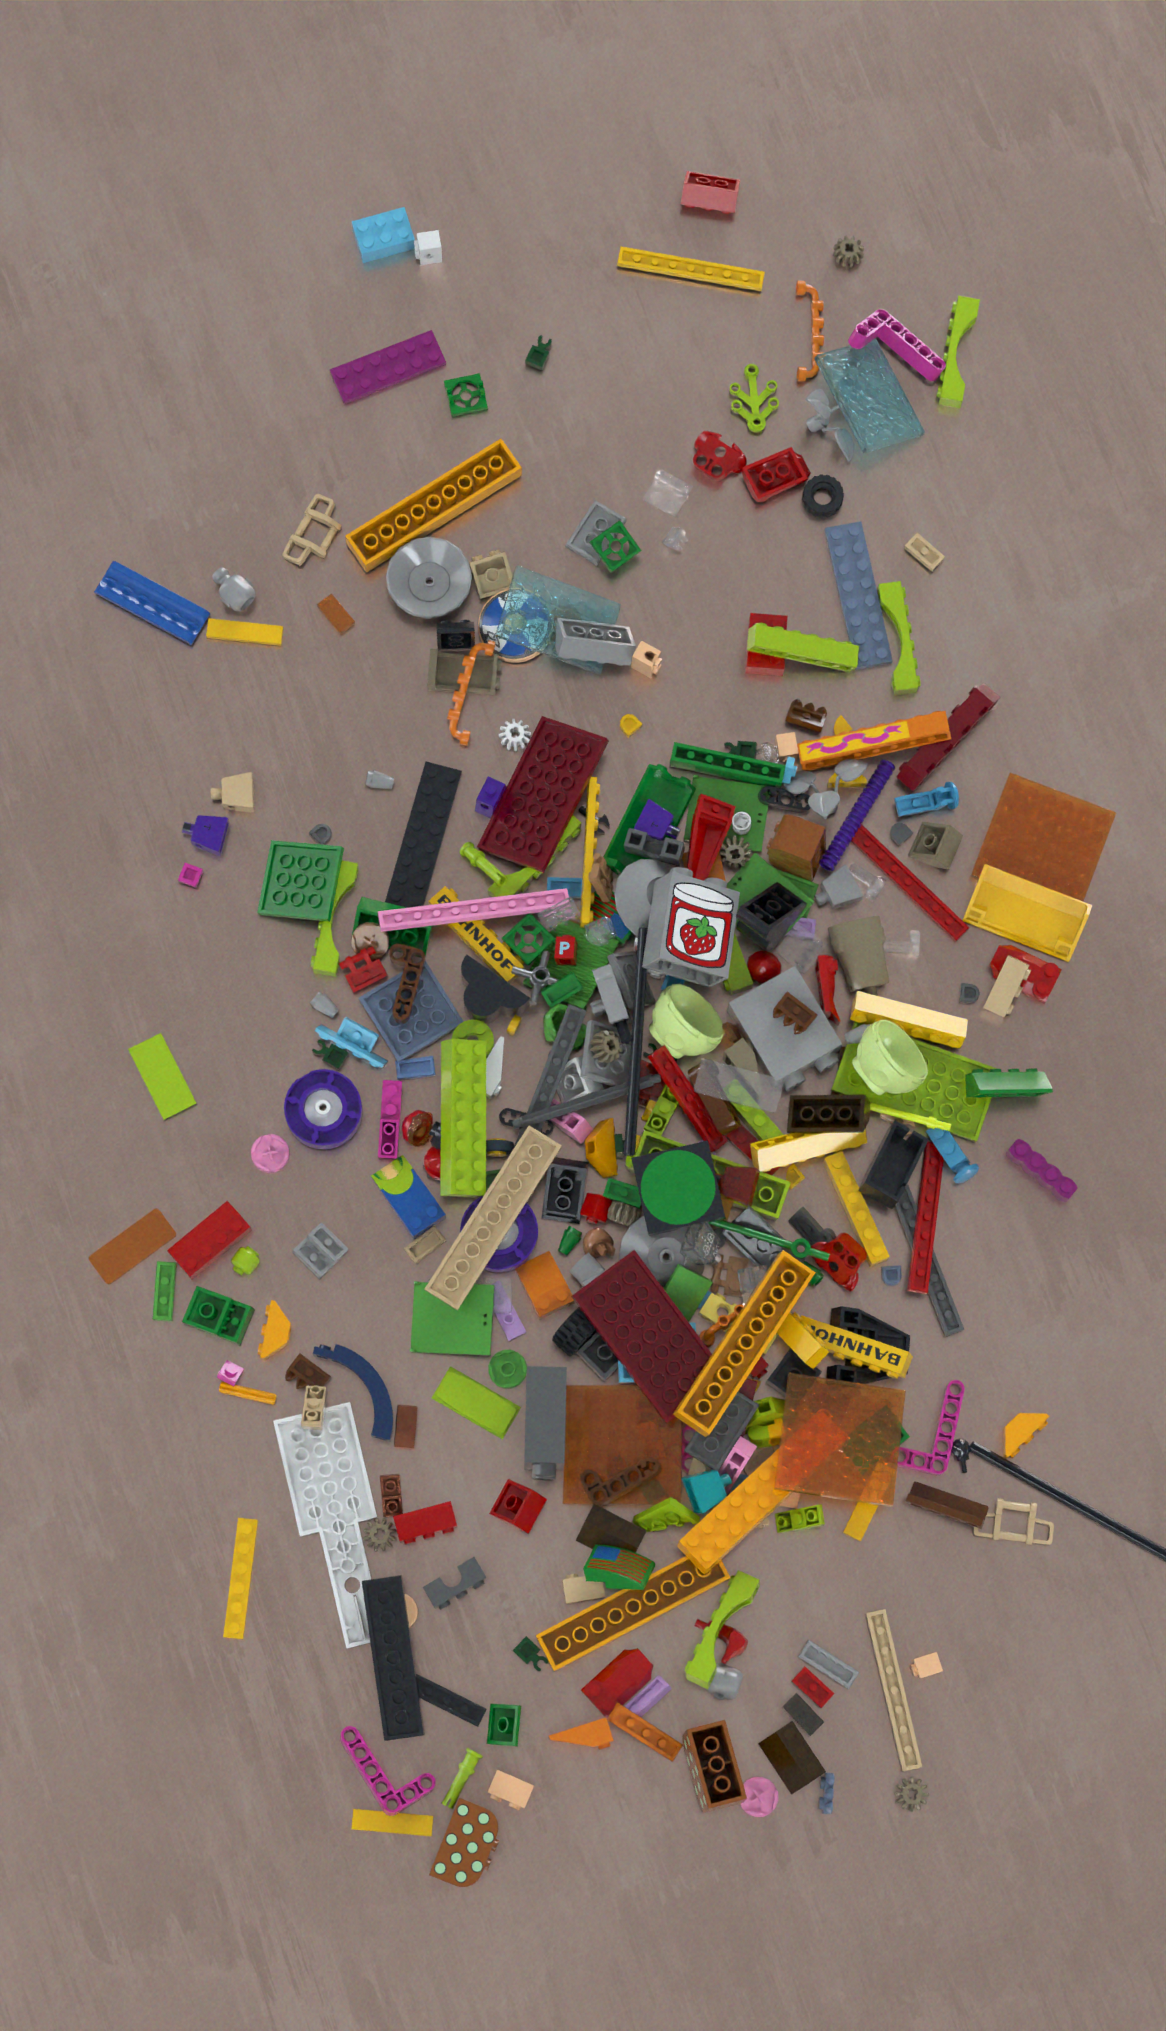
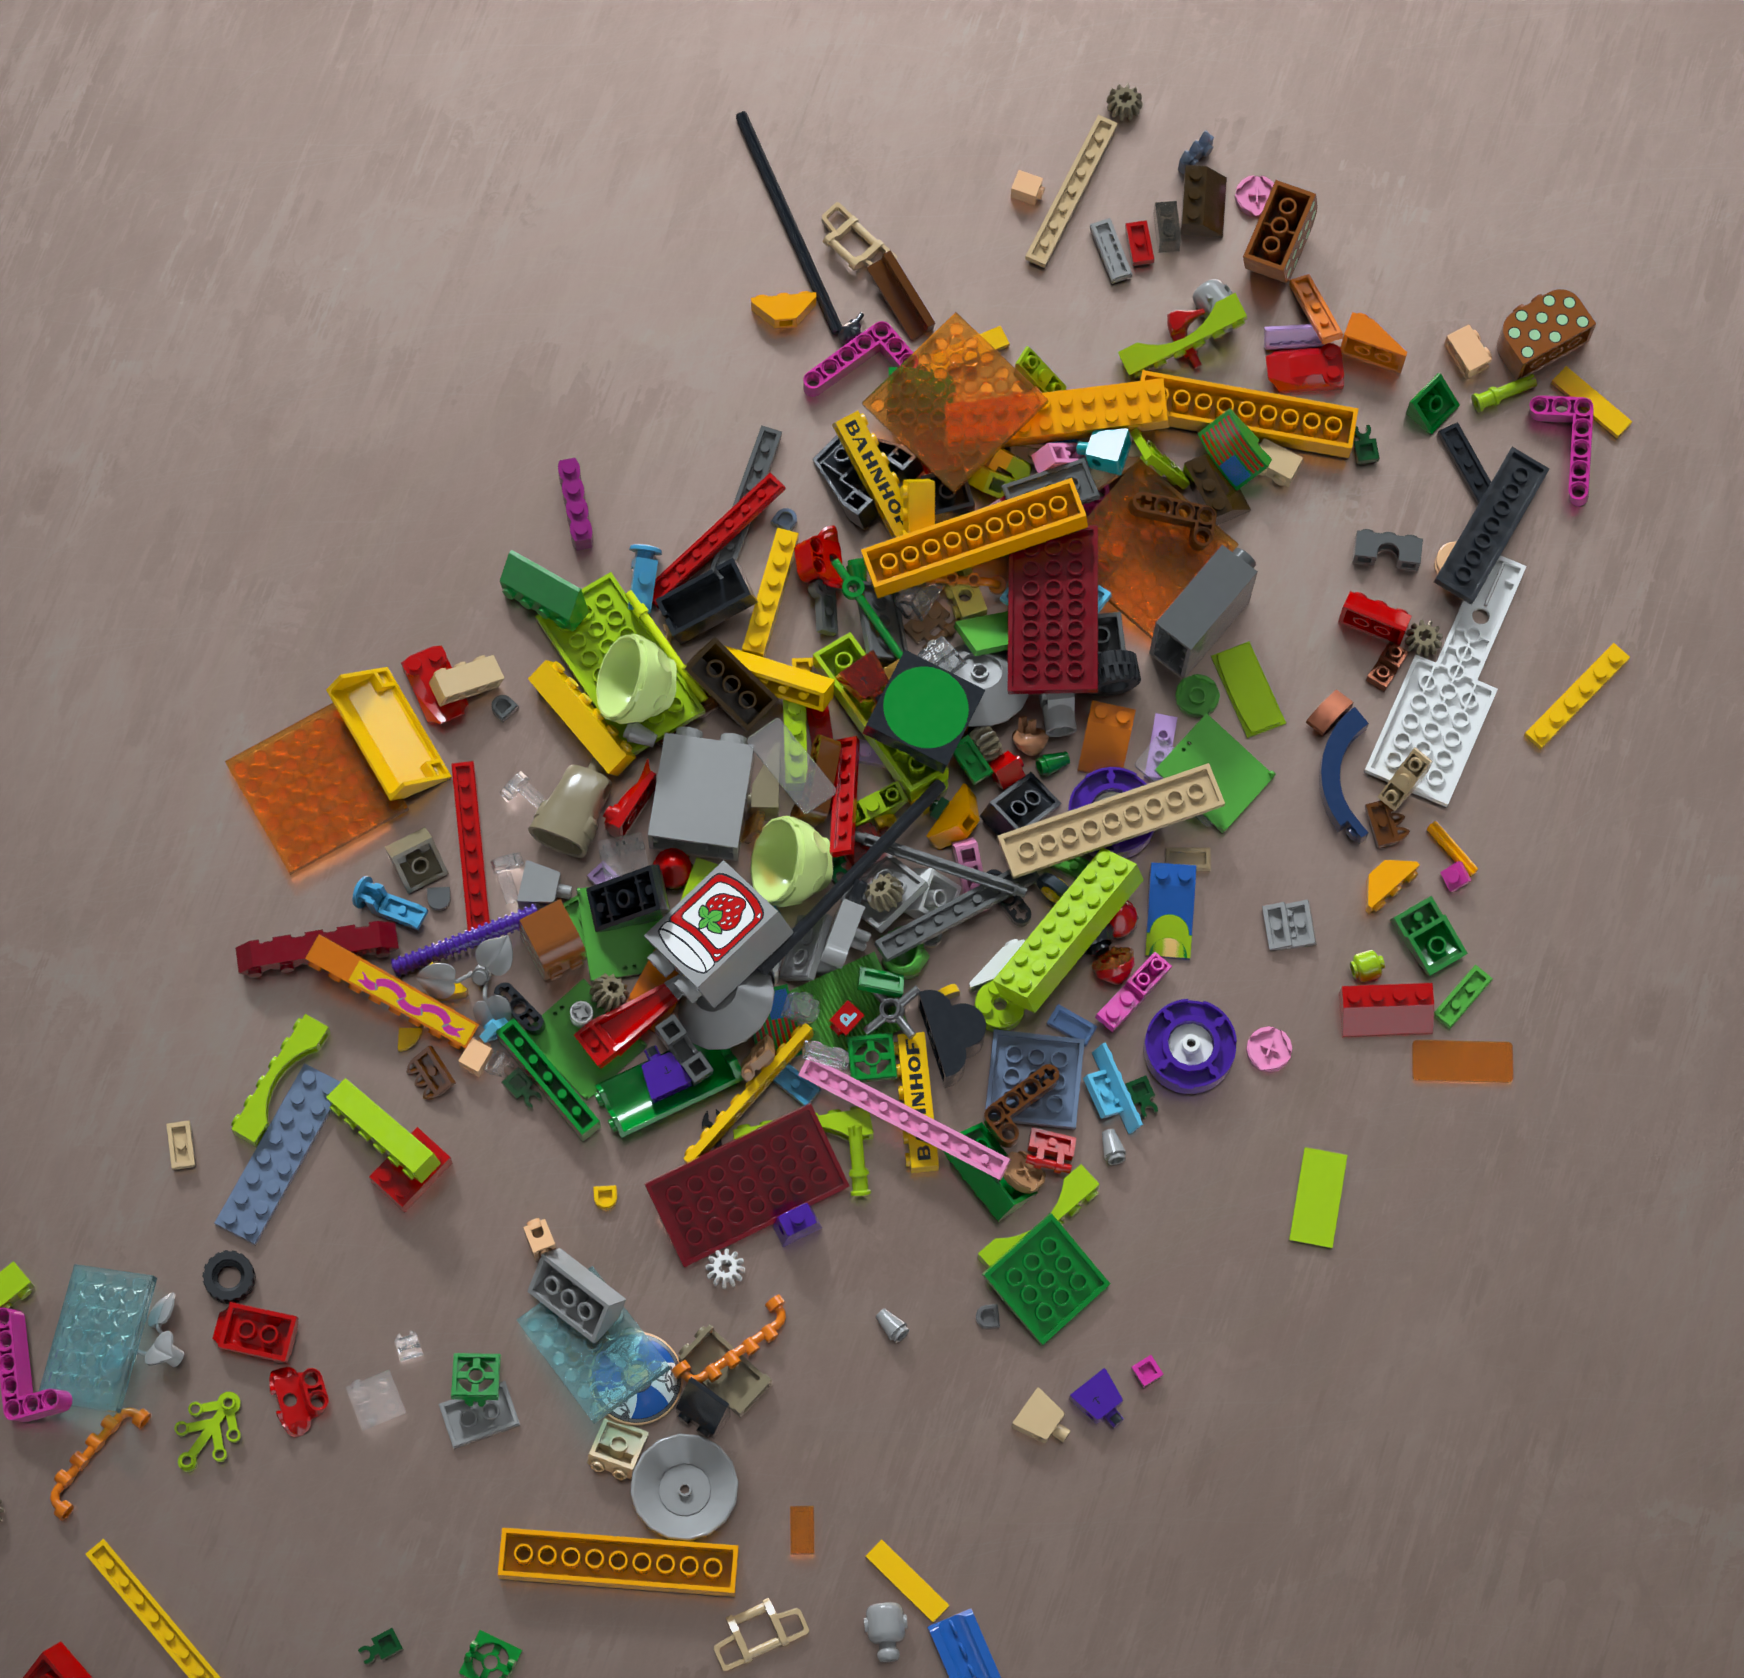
camera: 140 degrees left, 5 degrees down
black plate [385,761,462,908] -> none
red slope [489,1479,547,1534] -> none
reddish brown plate [773,991,818,1035] -> none

